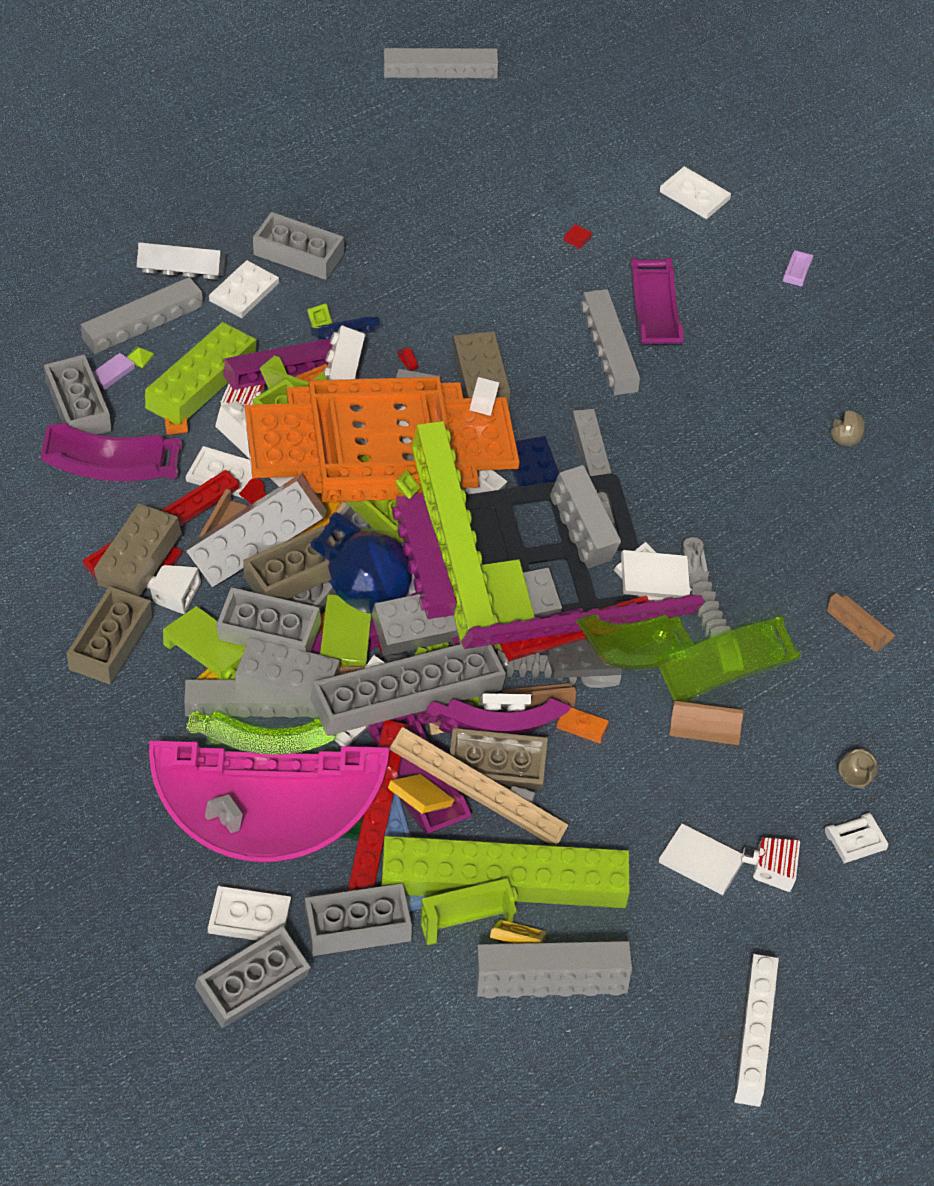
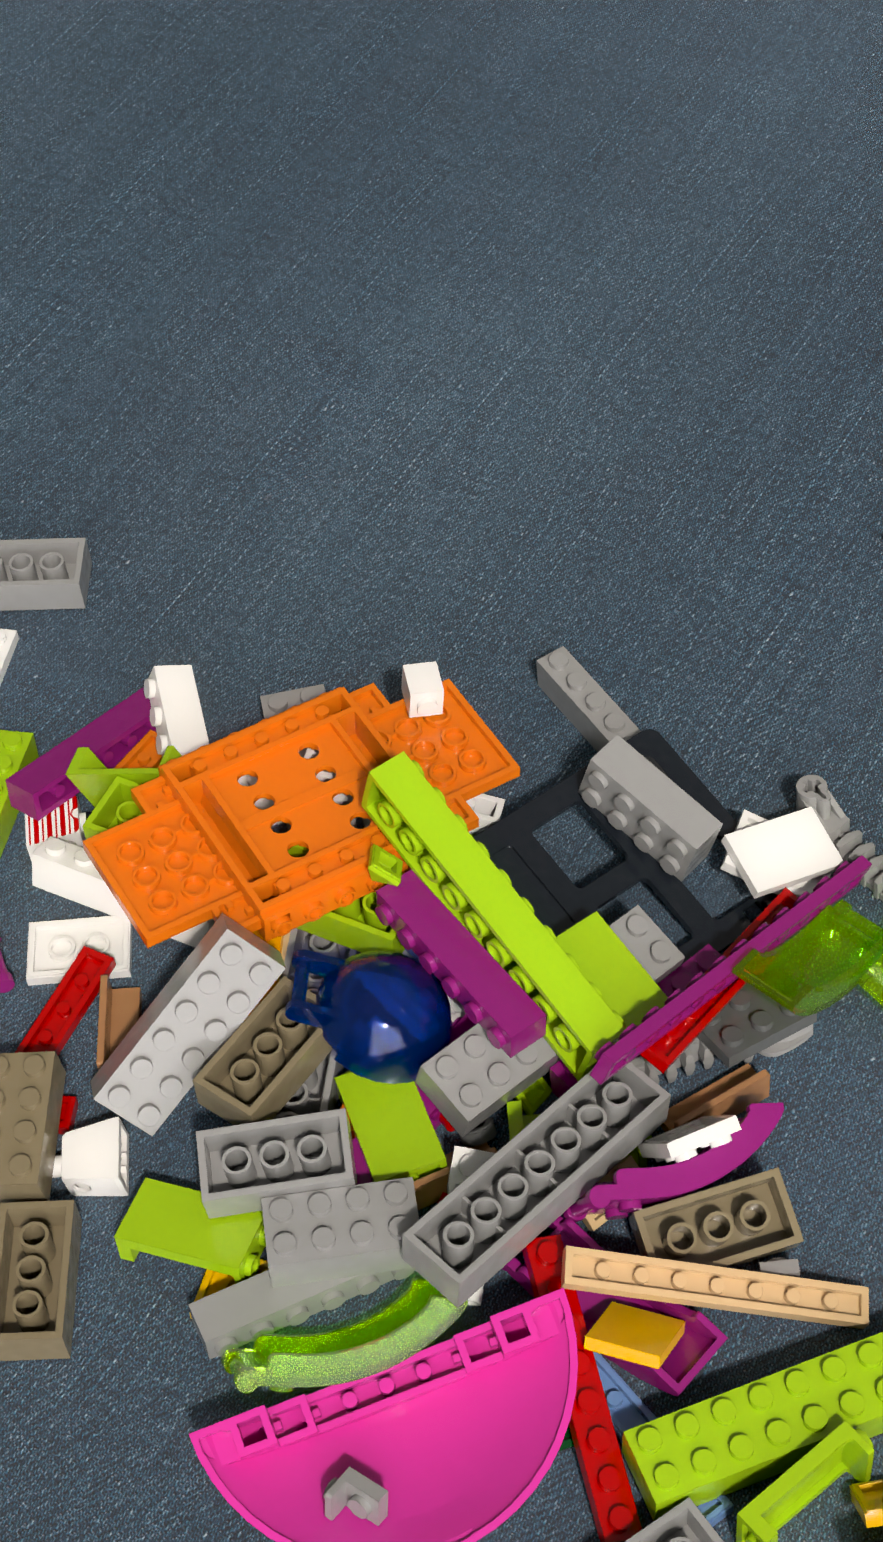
camera: 15 degrees left, 0 degrees up
red tile [239,478,266,505] -> none
lime slope [307,303,332,329] -> none
clear blue plate [310,316,380,339] -> none
light grey brick [384,48,498,78] -> none
red tile [397,347,418,371] -> none
dark tan brick [453,331,510,409] -> none
clear blue plate [511,436,559,487] -> none
orange plate [557,708,609,743] -> none
red tile [564,224,592,249] -> none
light grey brick [580,289,640,395] -> none
magenta windscreen [630,257,684,344] -> none
white plate [660,166,731,219] -> none
lavender tile [783,250,813,286] -> none

